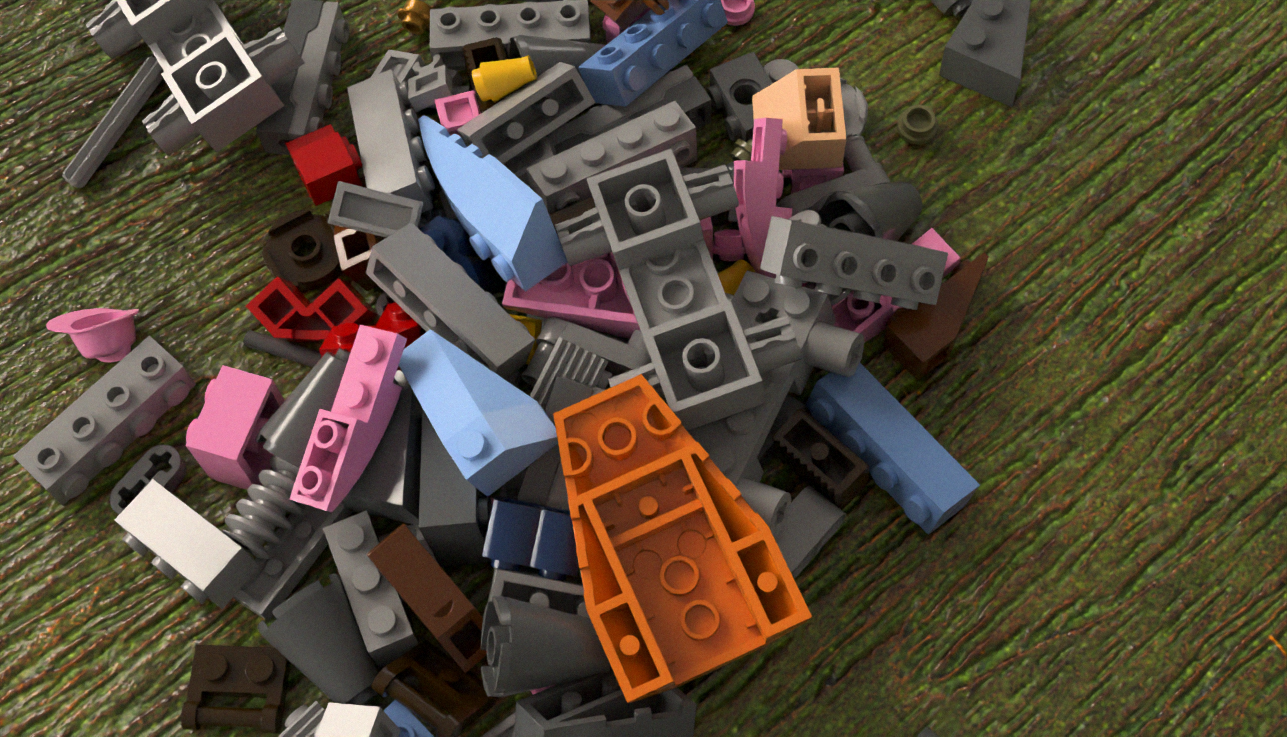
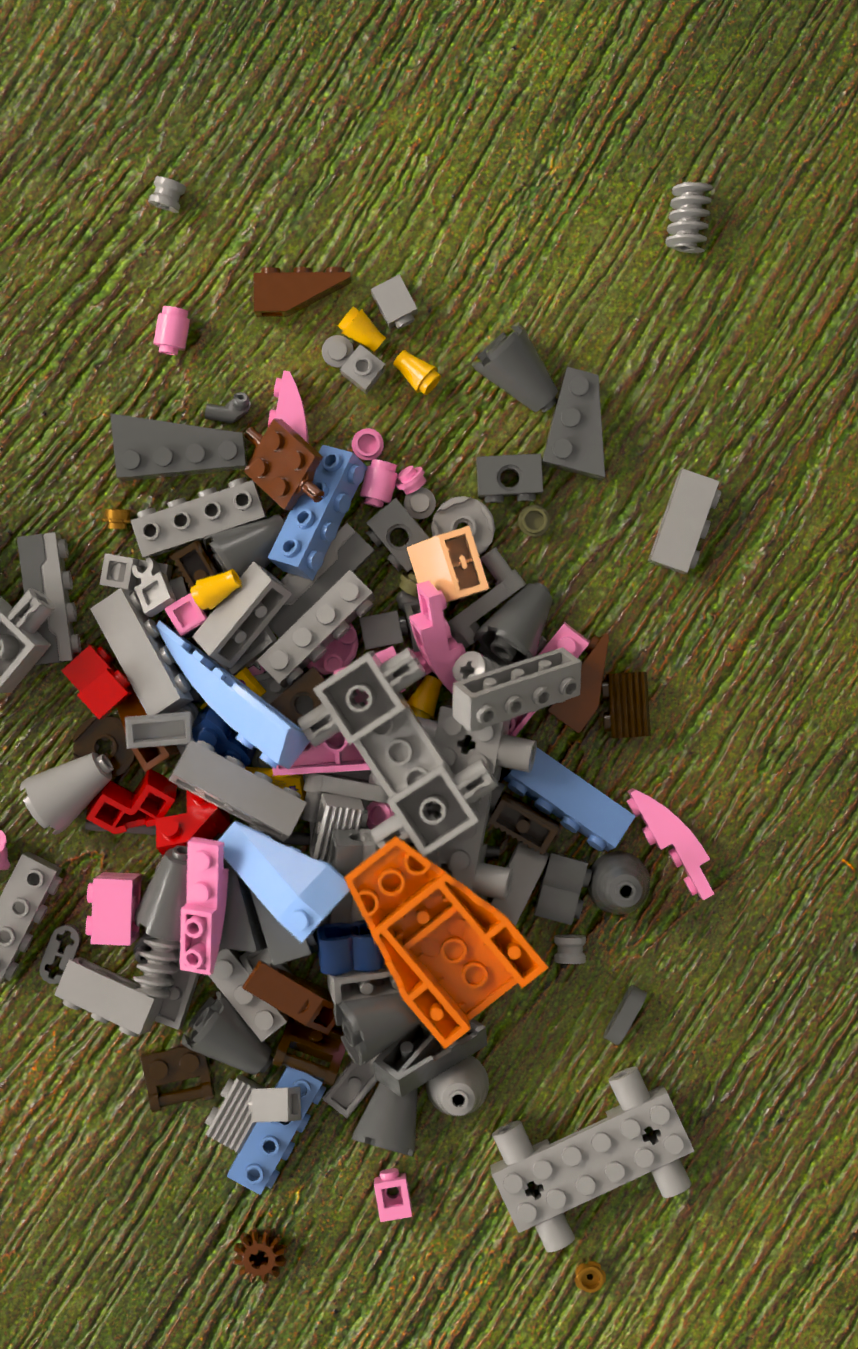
camera: 20 degrees left, 25 degrees up
none -> light grey cone [20,752,113,835]
none -> bright pink brick [360,459,398,508]
none -> bright pink plate [395,466,426,495]
none -> dark grey brick [476,453,543,503]
none -> dark grey brick [533,851,592,925]
none -> light grey wheel [554,934,586,964]
none -> dark grey cone [587,851,650,915]
none -> dark brown brick [601,672,651,738]
none -> bright pink slope [626,788,714,900]
none -> light grey brick [648,469,721,574]

